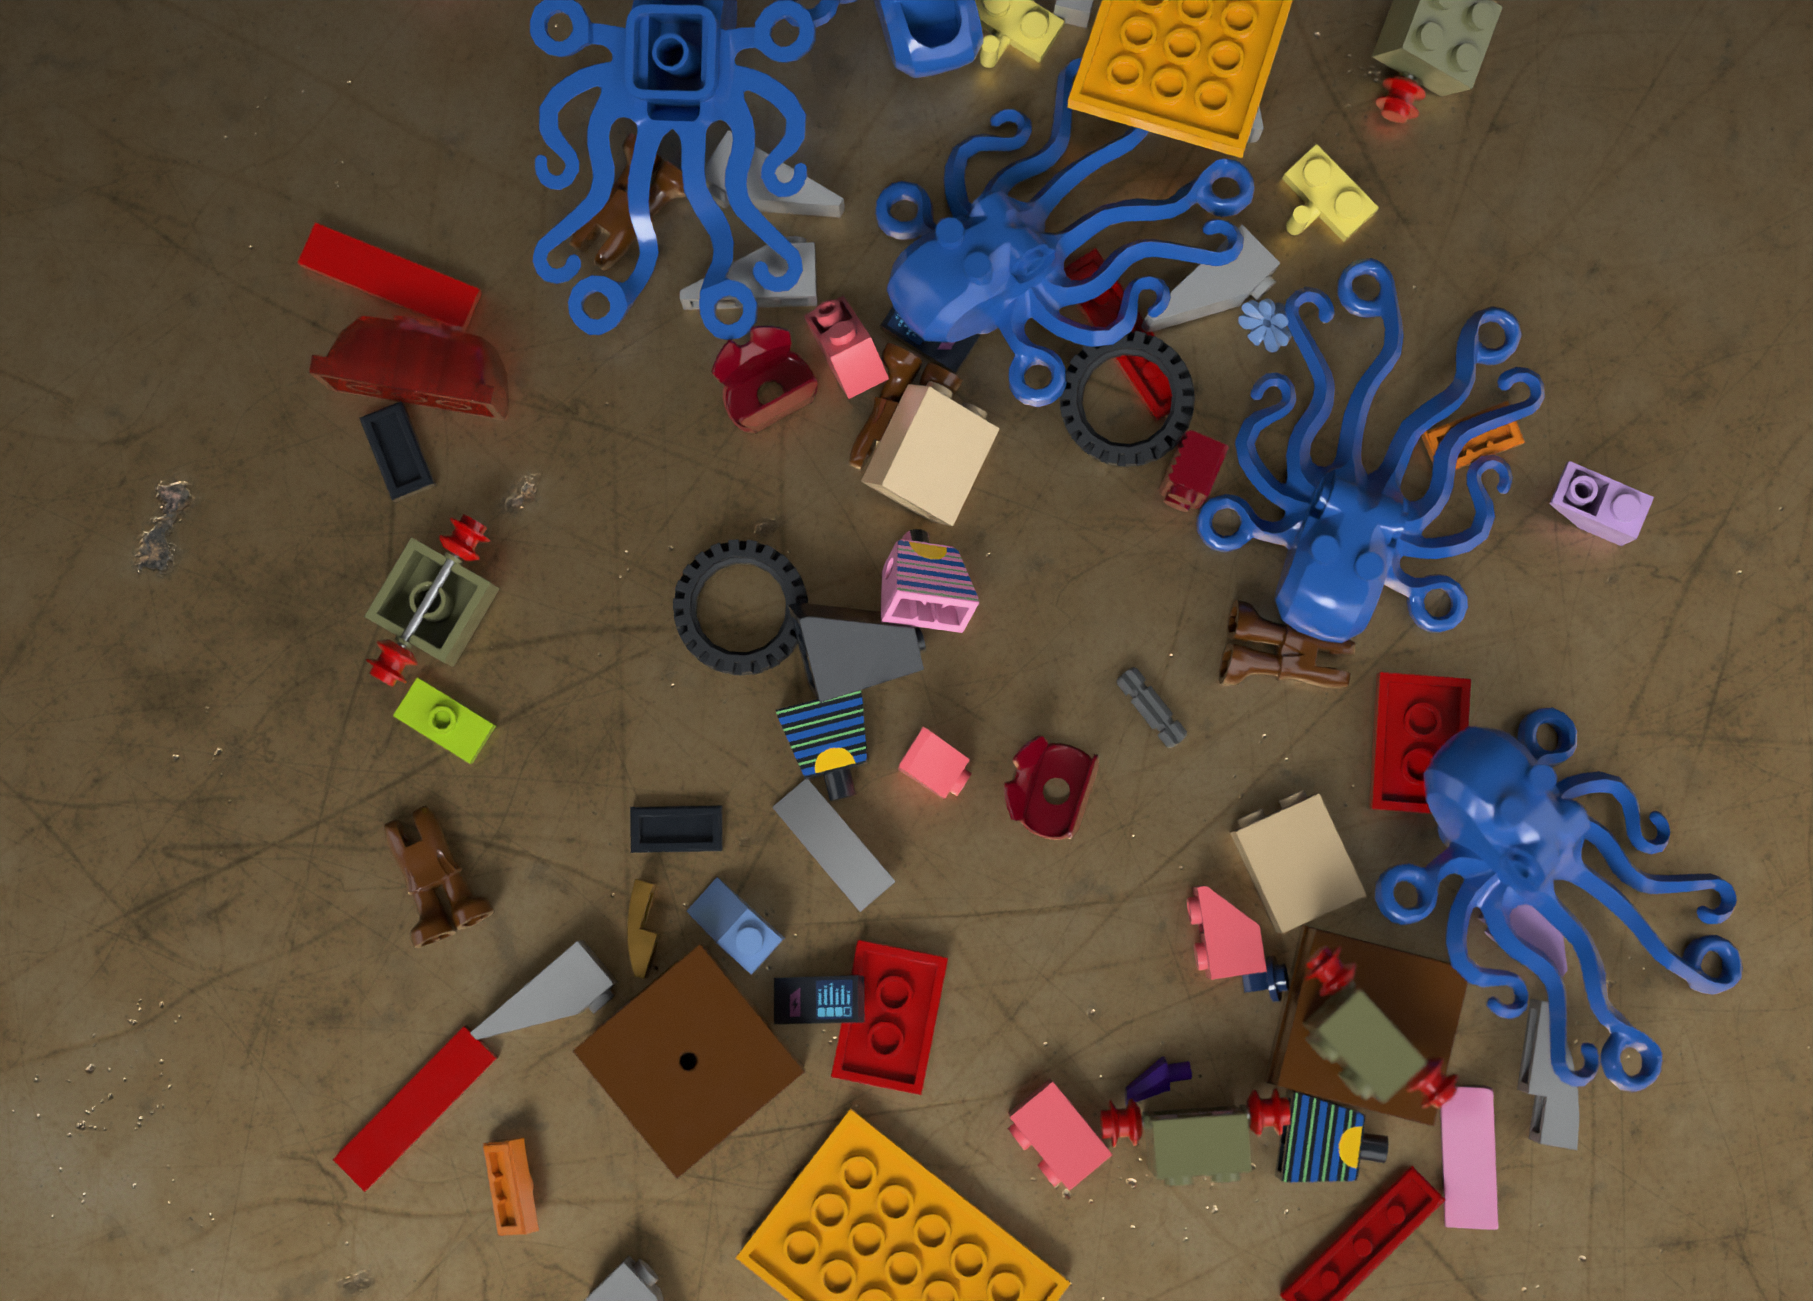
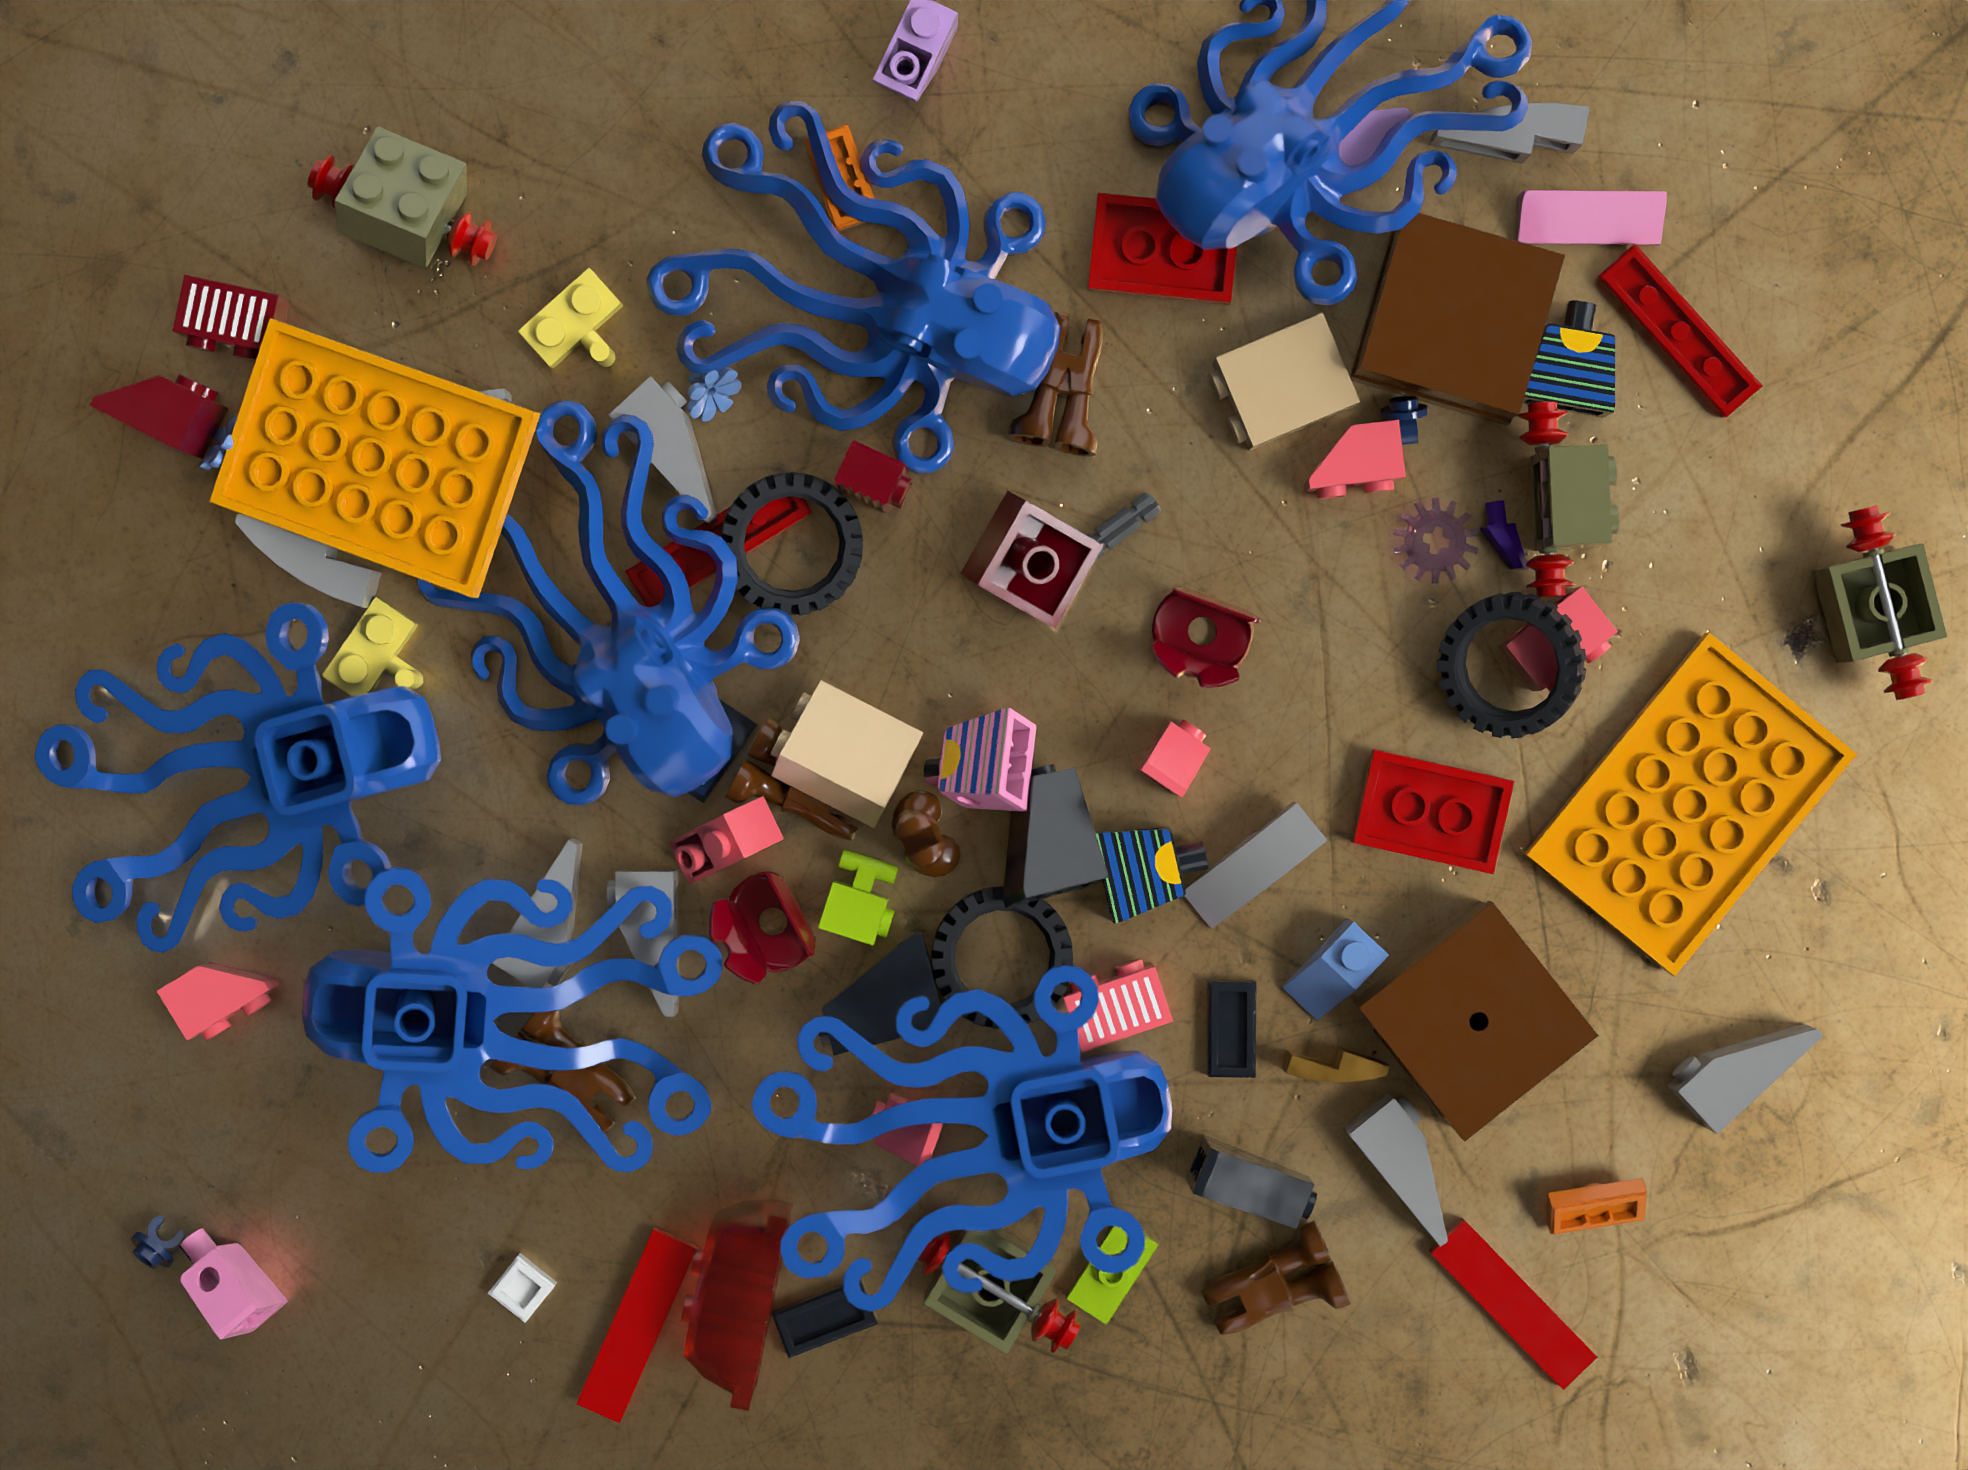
camera: 90 degrees left, 5 degrees up
tile [774,975,865,1025] -> none
olive brick [1302,945,1459,1109] -> none
none -> white tile [488,1253,557,1323]
none -> blue animal [751,965,1173,1312]
none -> lime brick [818,849,899,946]
none -> black slope [819,930,942,1056]
none -> coral slope [872,1092,943,1166]
none -> reddish brown piece [892,790,961,878]
none -> dark red slope [960,490,1104,629]
none -> coral brick [1063,959,1173,1052]
none -> black slope [1186,1134,1317,1229]
none -> gear [1393,498,1478,584]
none -> black tyre [1437,592,1587,739]

